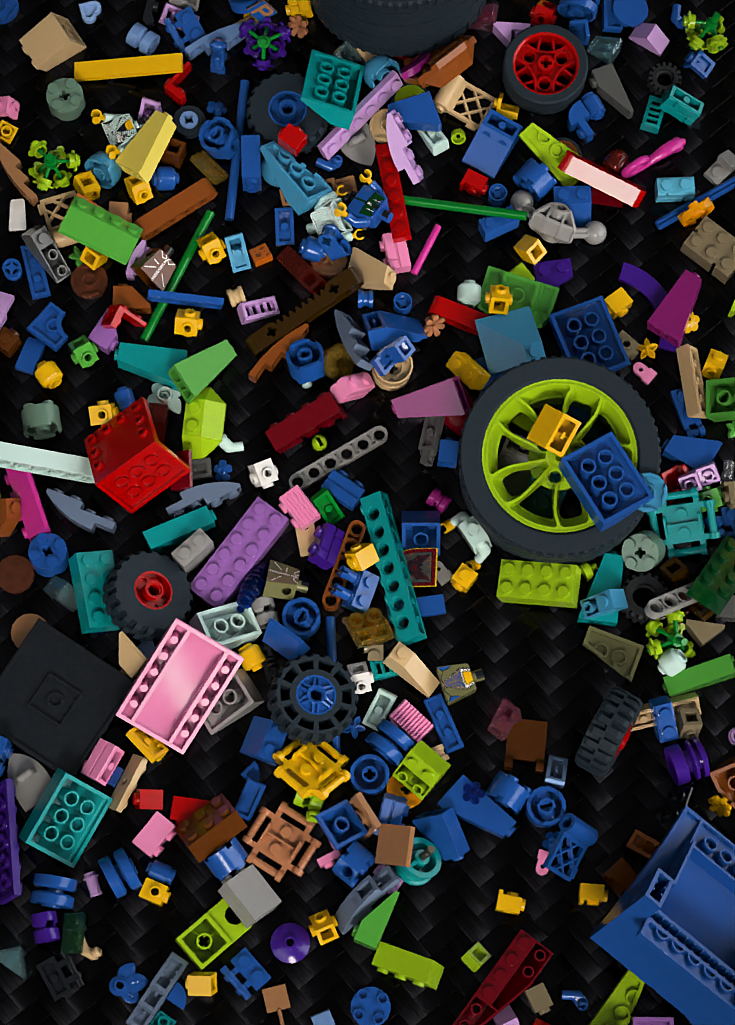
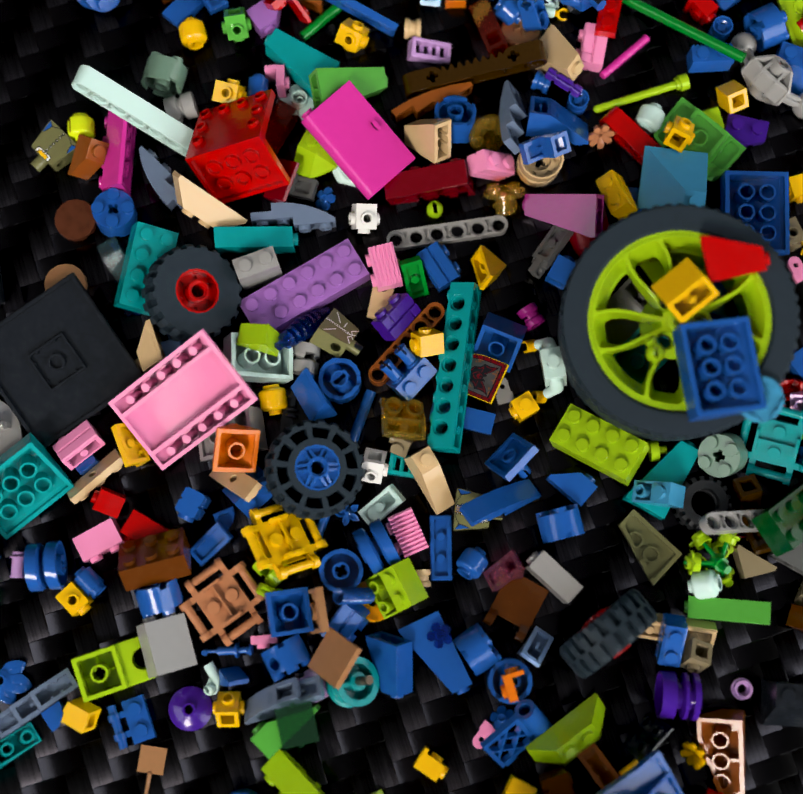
camera: 25 degrees right, 5 degrees up
none -> light grey wheel [163,91,199,122]
none -> wedge [172,170,248,229]
none -> blue brick [175,487,212,523]
none -> blue piece [201,643,254,658]
none -> light aqua arm [203,661,221,696]
none -> tan tile [209,471,262,503]
none -> orange slope [212,423,260,473]
none -> blue slope [219,666,249,686]
none -> lime slope [236,323,282,357]
none -> bright pink bracket [264,64,290,98]
none -> clear green piece [274,701,320,749]
none -> dark pink door [301,80,416,200]
none -> blue piece [333,588,375,605]
none -> tan slope [404,118,452,164]
none -> blue head [456,547,488,580]
none -> blue slope [459,479,541,527]
none -> yellow slope [471,245,506,290]
none -> clear yellow plate [483,181,525,216]
none -> blue tile [484,433,539,482]
none -> orange bracket [500,666,525,703]
none -> light grey brick [525,550,583,604]
none -> lime wedge [525,693,606,766]
none -> blue brick [536,504,585,543]
none -> dark purple axle [545,67,583,98]
none -> blue slope [546,473,597,508]
none -> lime piece [593,73,690,113]
none -> lime hinge [646,343,665,363]
none -> red slope [699,235,770,282]

